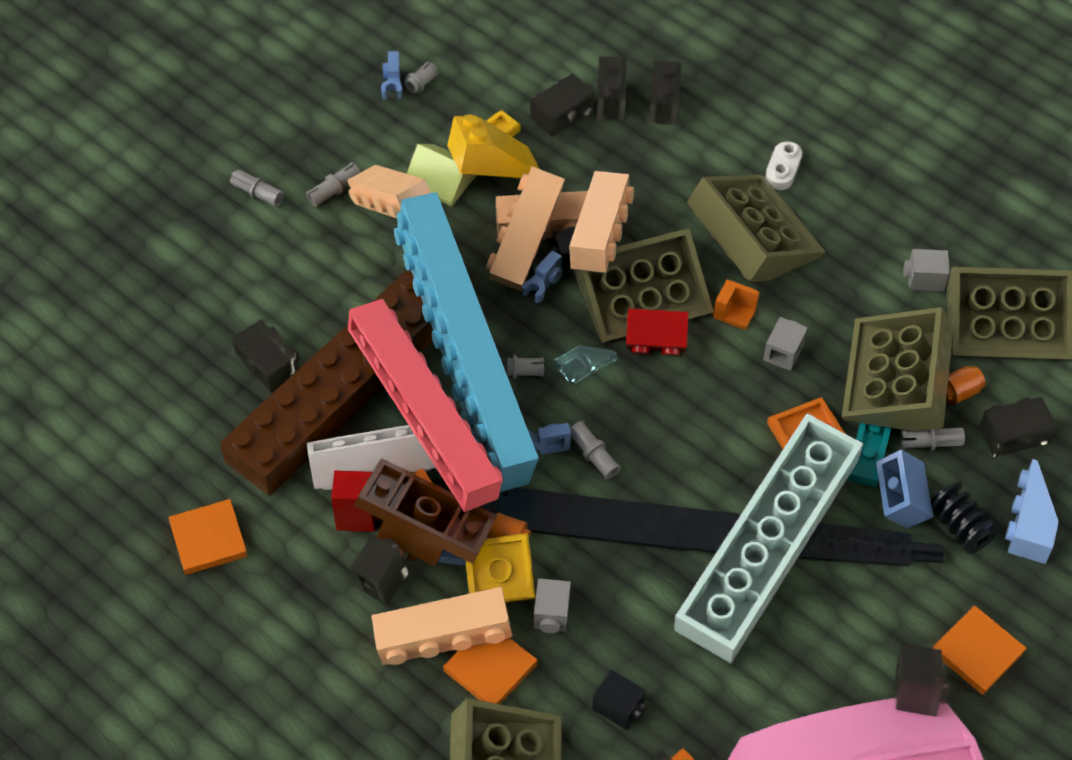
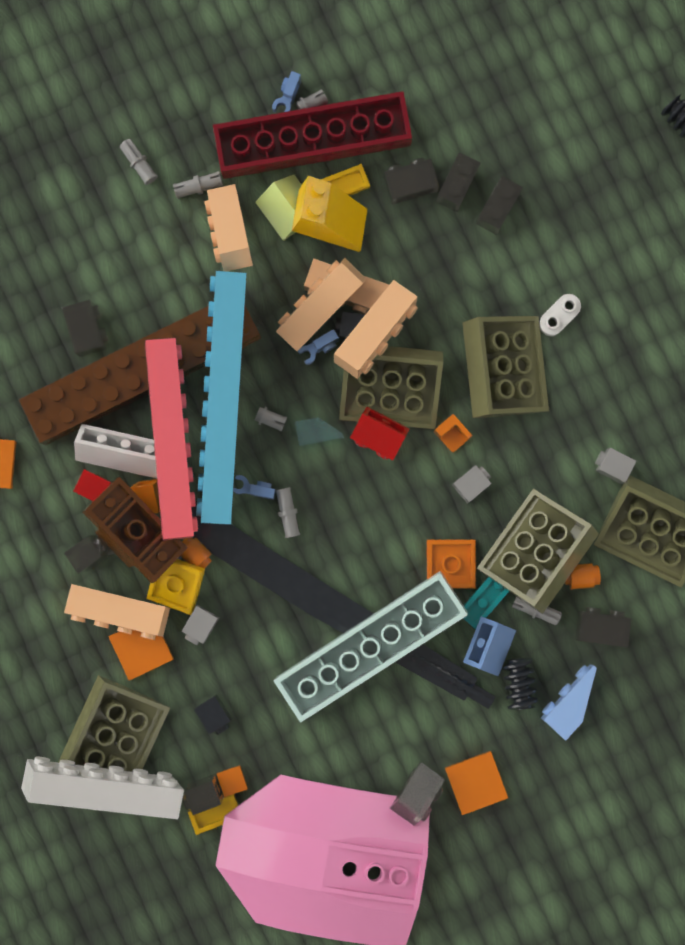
camera: 25 degrees right, 30 degrees up
none -> dark red brick [213,91,412,179]

